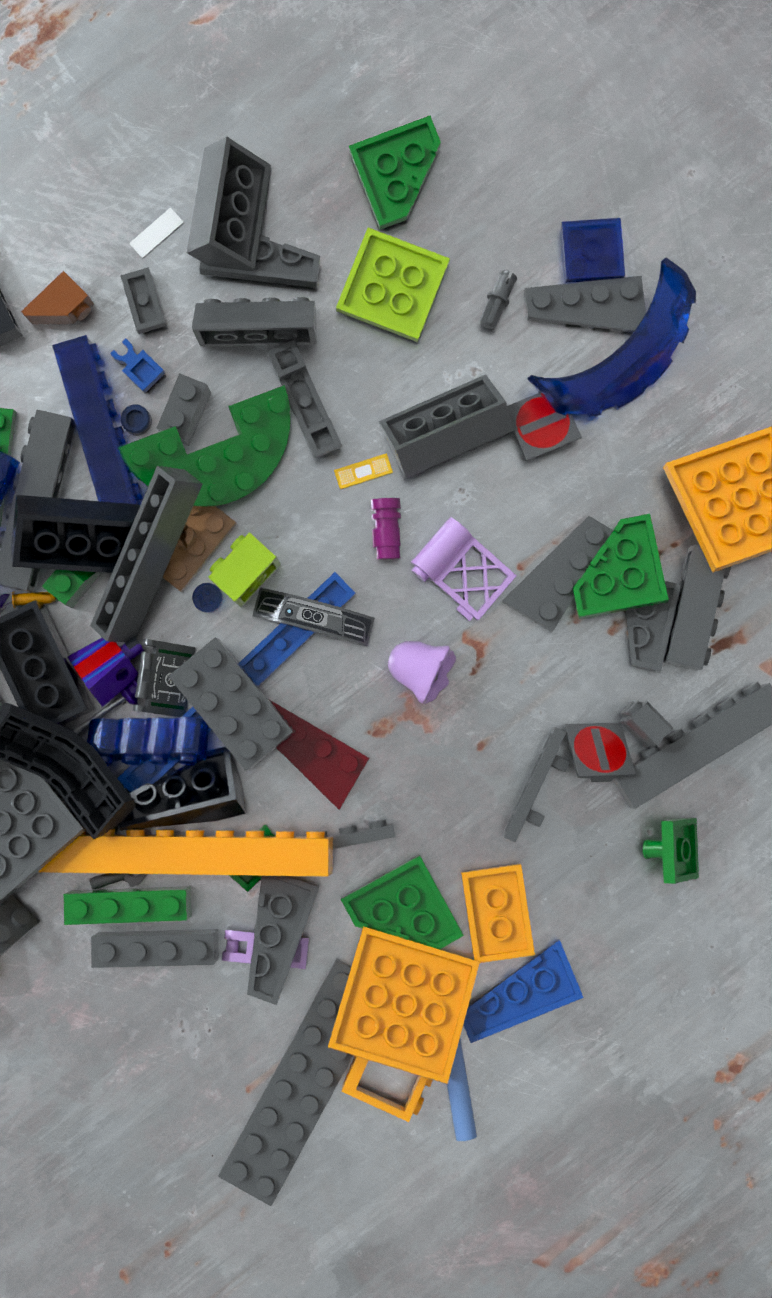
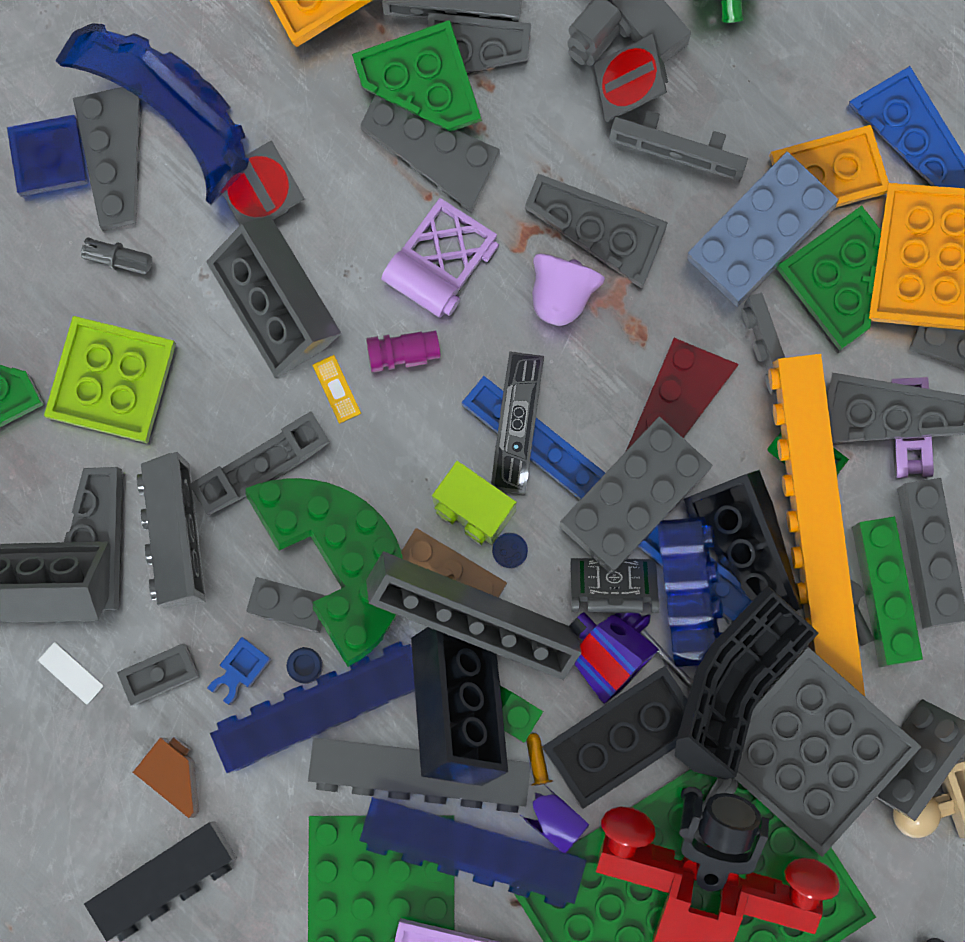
camera: 95 degrees left, 5 degrees down
none -> dark grey wing [525,174,668,289]
none -> sand blue brick [687,151,839,307]

